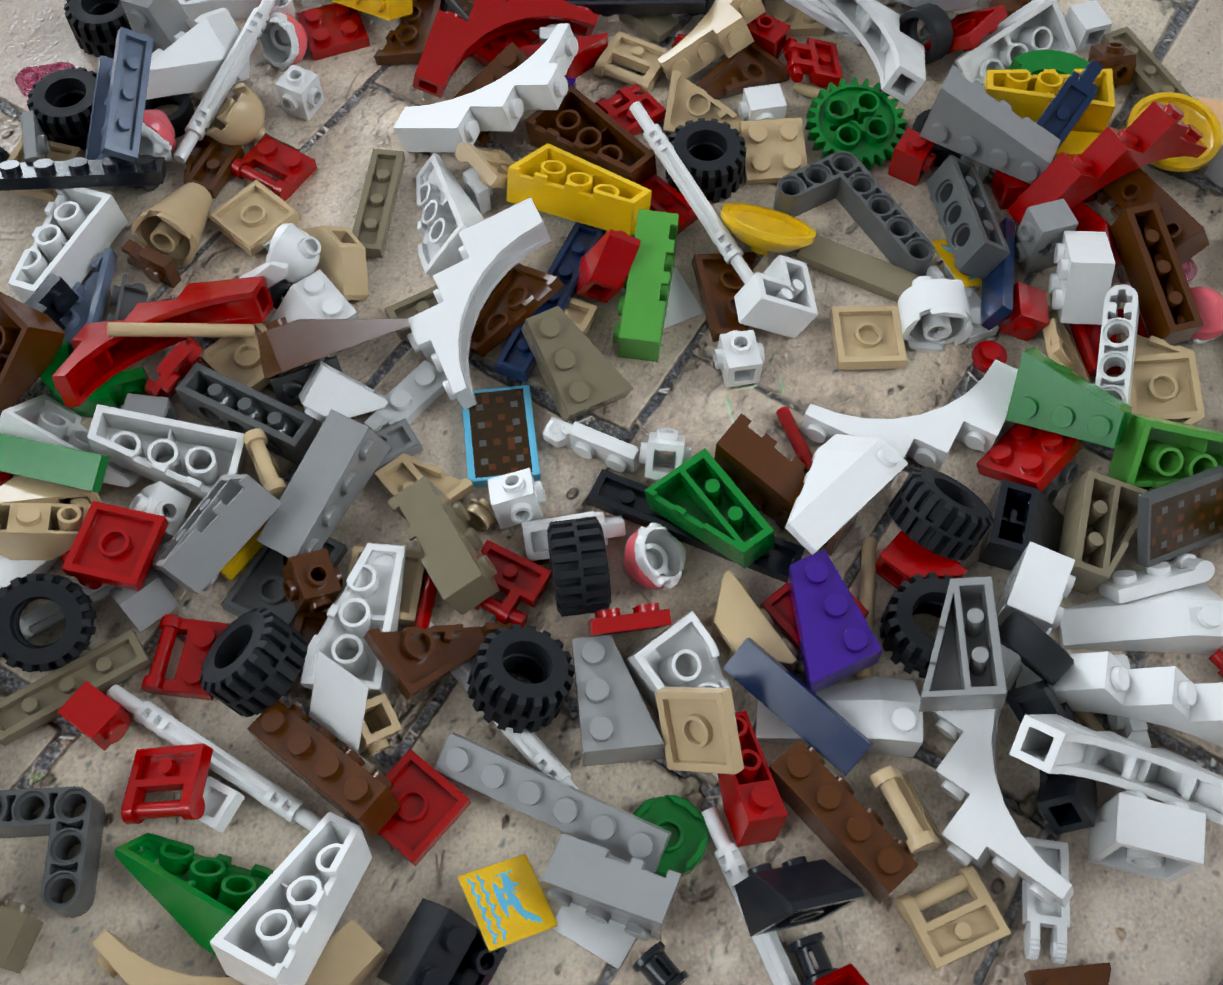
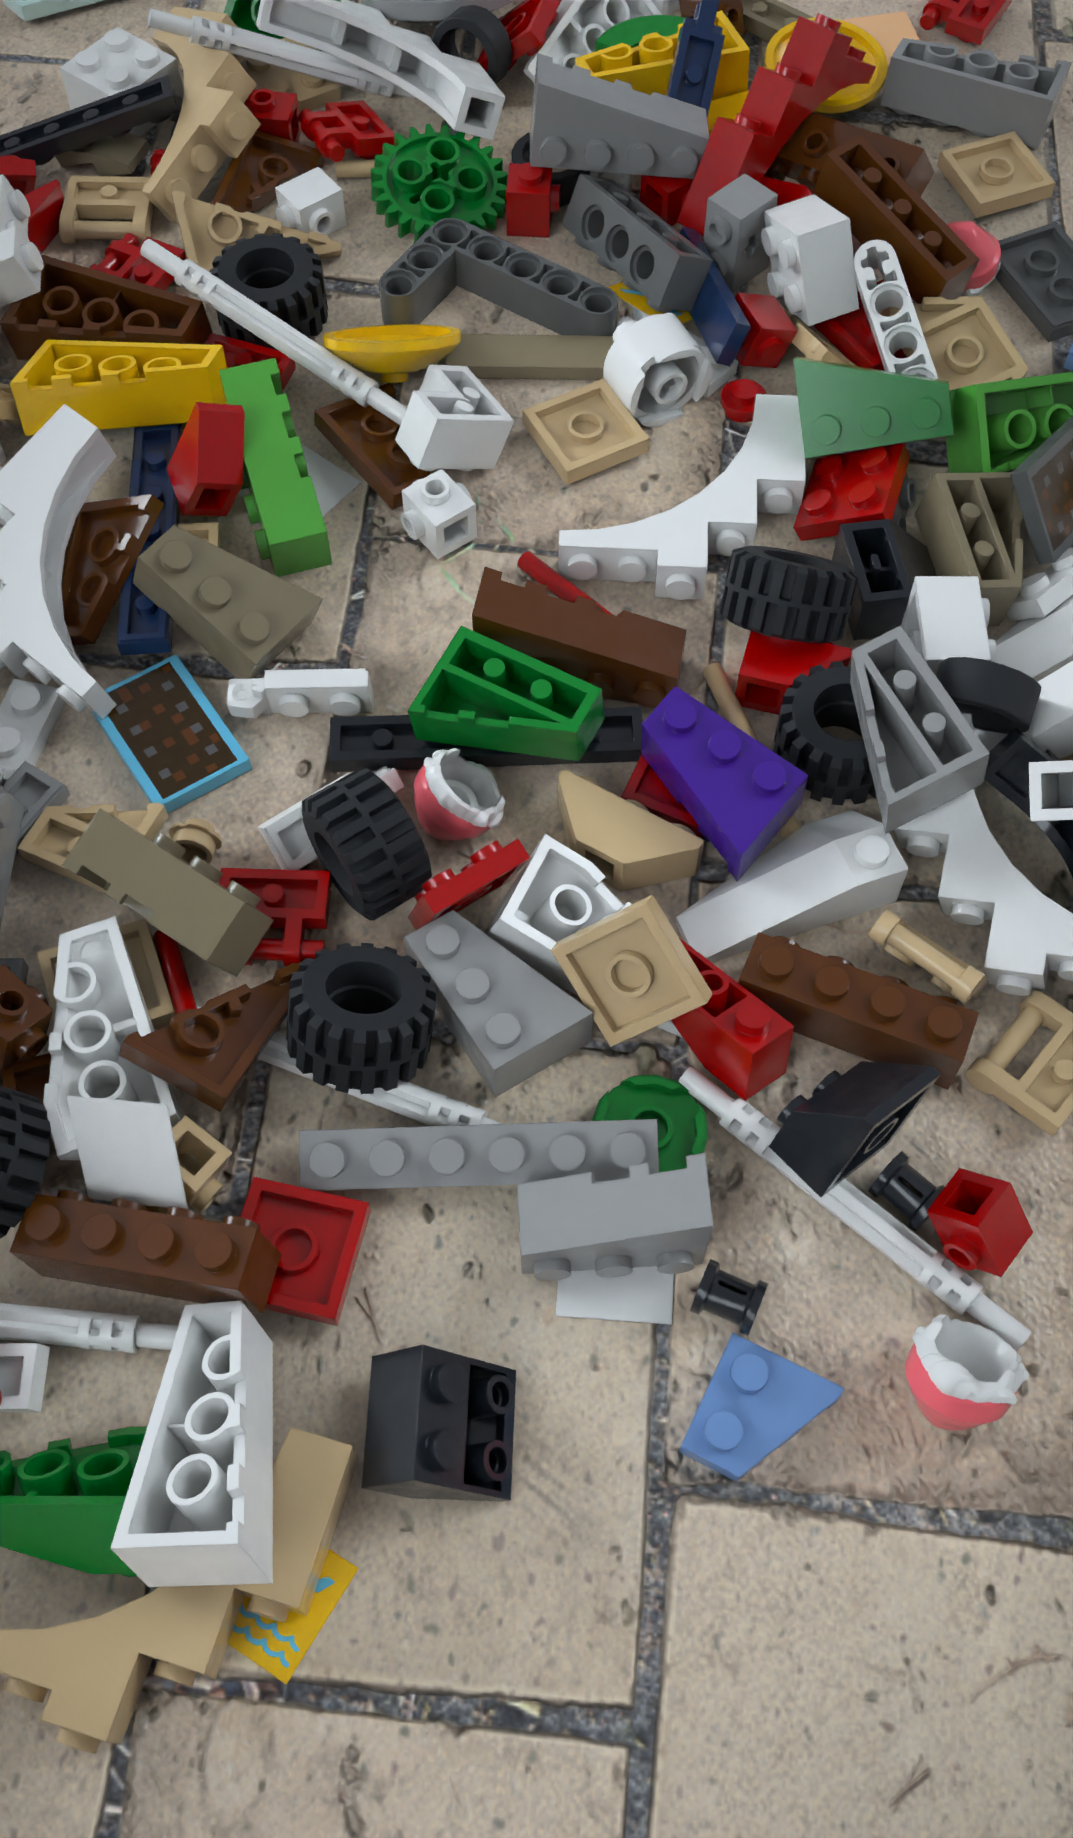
camera: 25 degrees left, 0 degrees up
yellow sticker [457,854,558,952] -> none
white brick [487,468,546,529] -> none
white brick [639,428,691,481] -> none
dark blue tile [723,637,874,776] -> none
tan plate [739,117,807,185] -> none
white wedge [785,434,908,555] -> none

